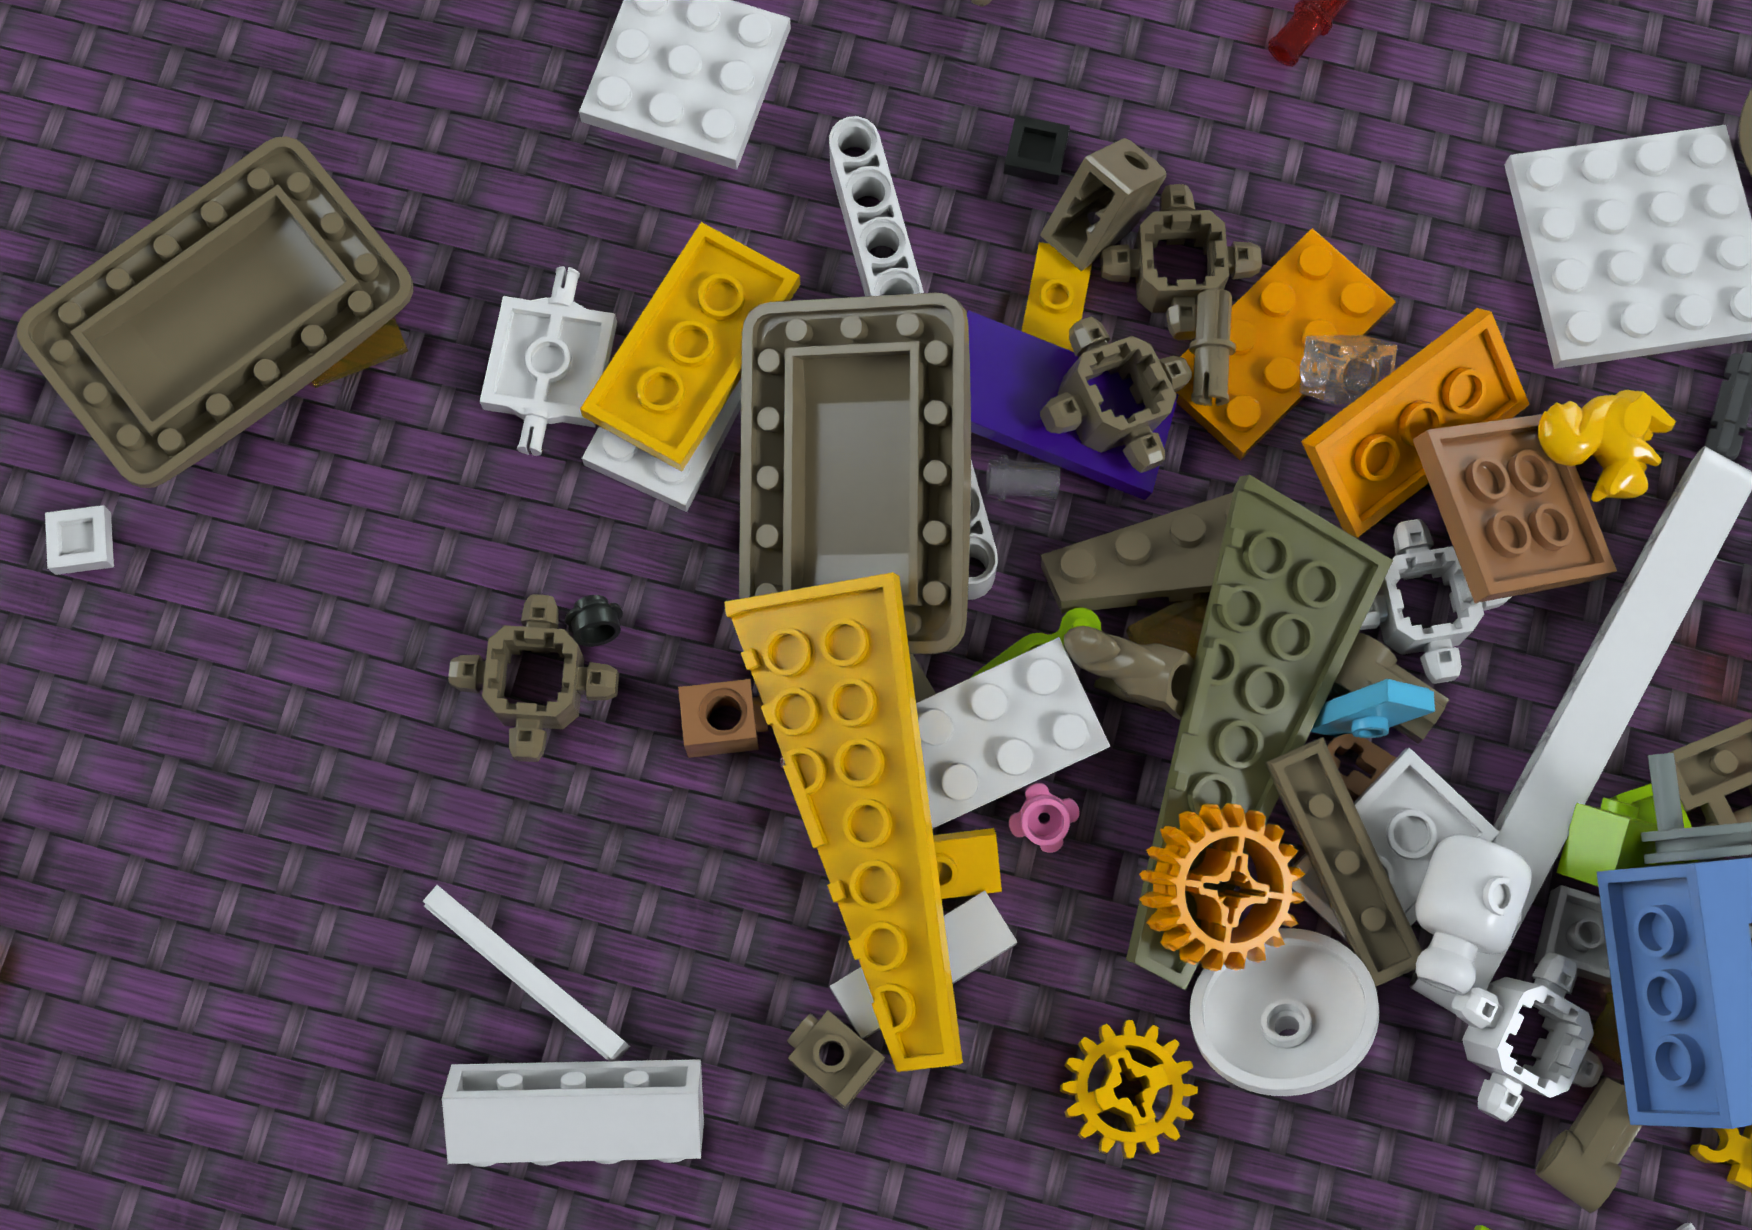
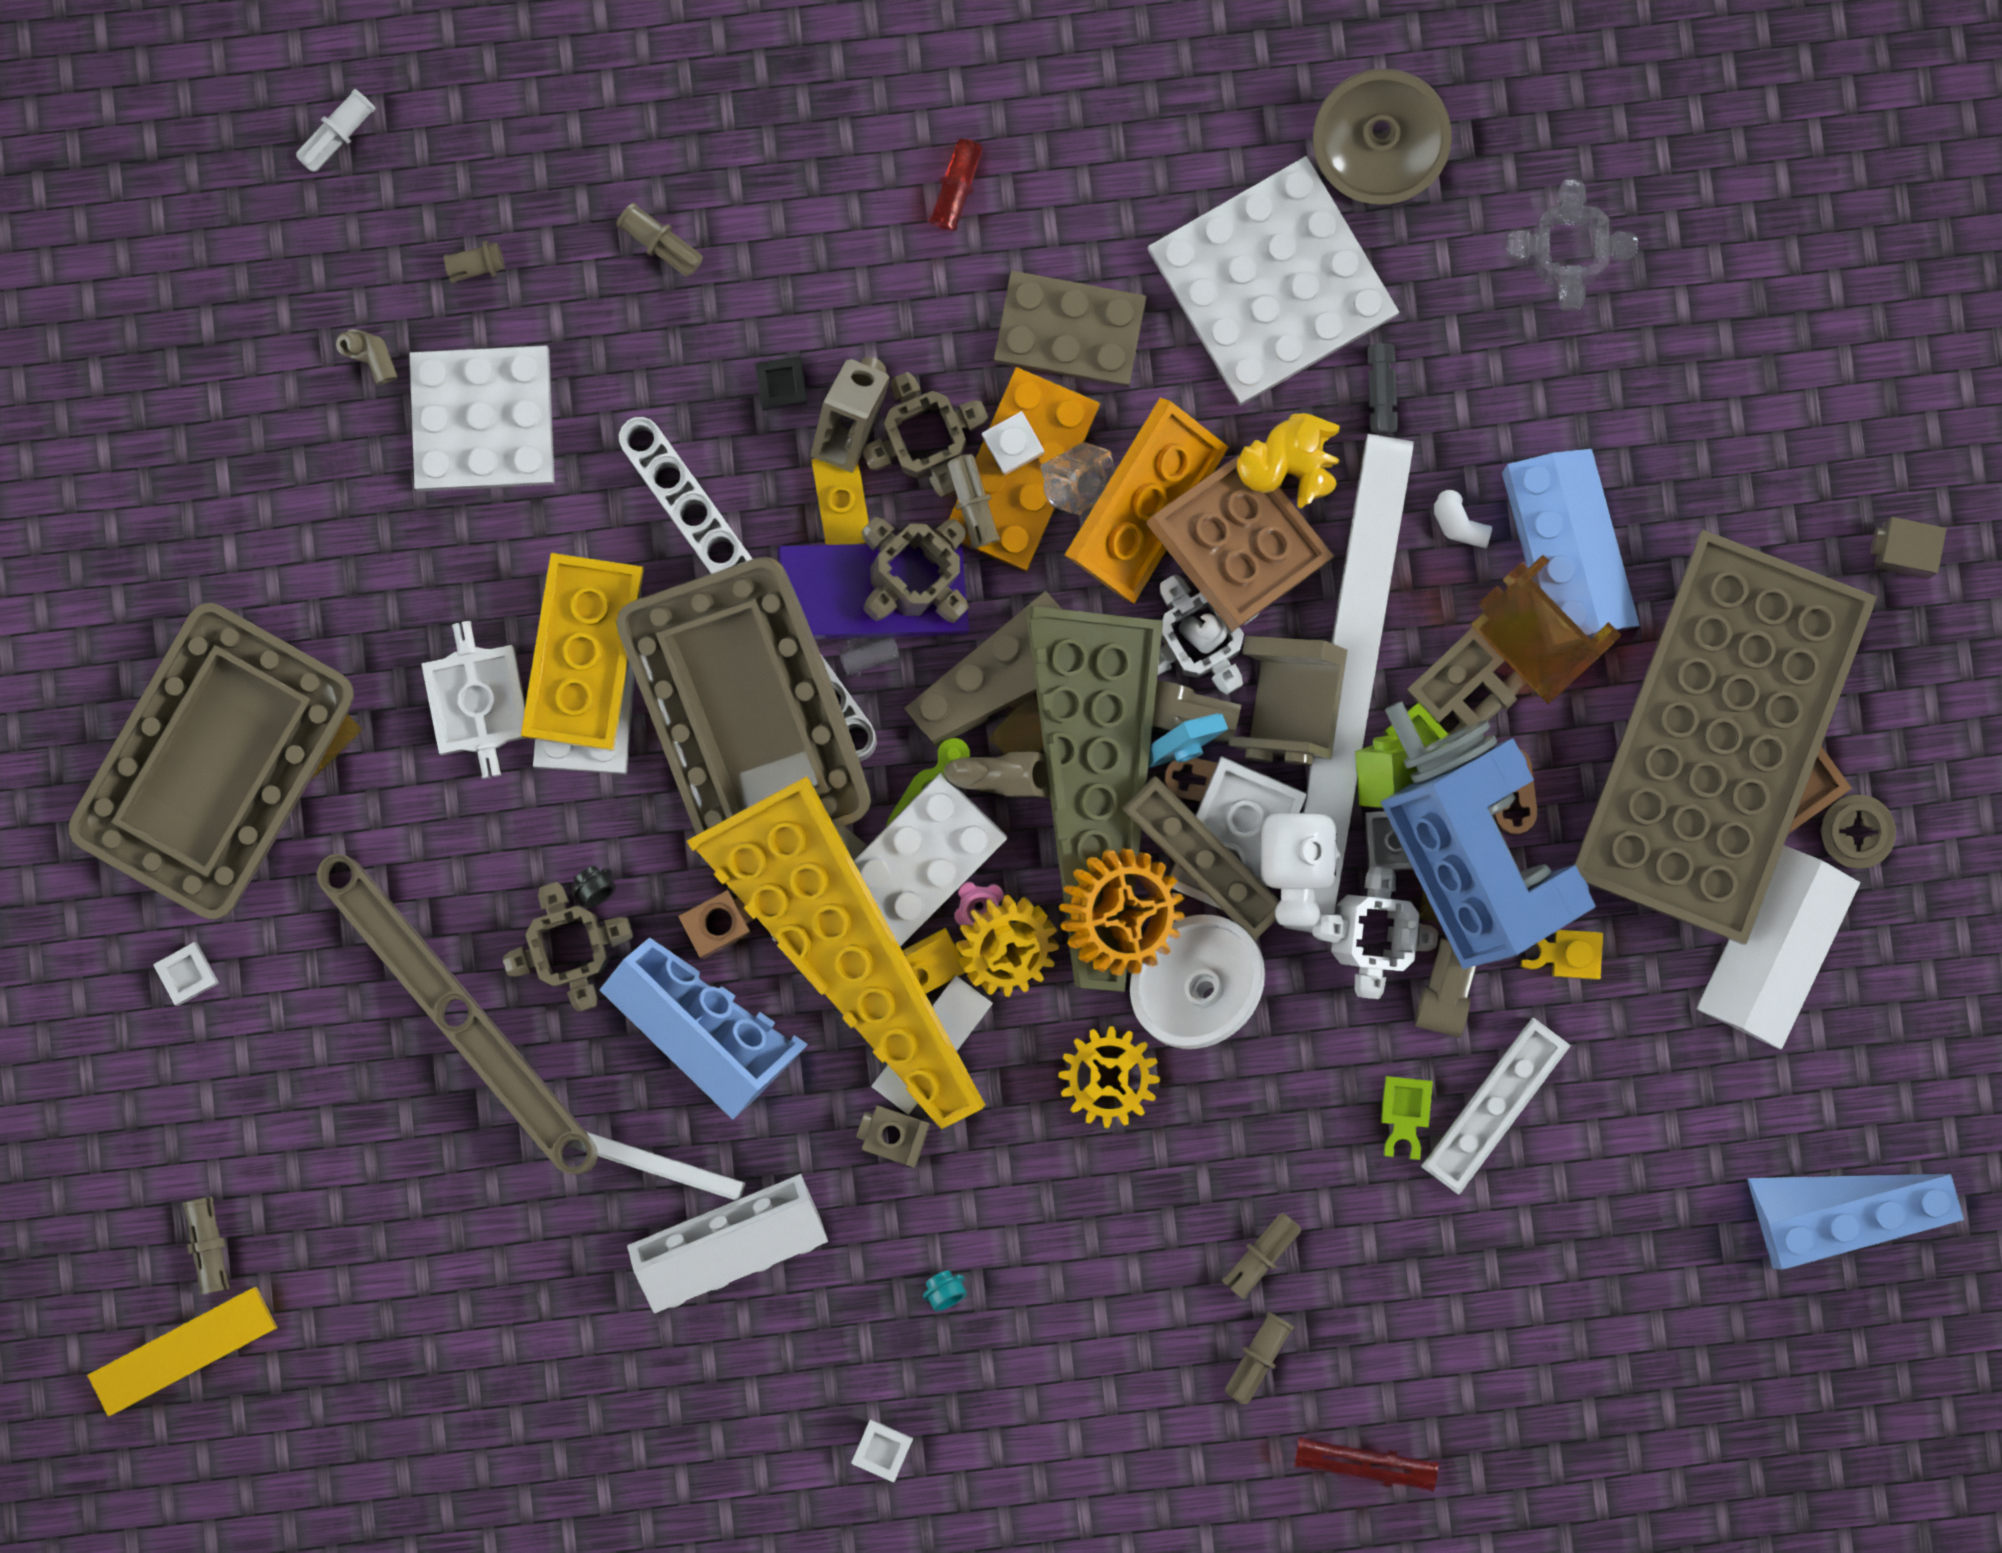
camera: 15 degrees left, 10 degrees up
none -> dark tan beam [317,854,598,1175]
none -> light blue wedge [600,938,808,1120]
none -> yellow gear [956,895,1059,997]
none -> white plate [982,411,1045,476]
none -> dark tan plate [994,270,1146,388]
none -> white arm [1179,613,1228,653]
none -> dark tan panel [1228,636,1348,766]

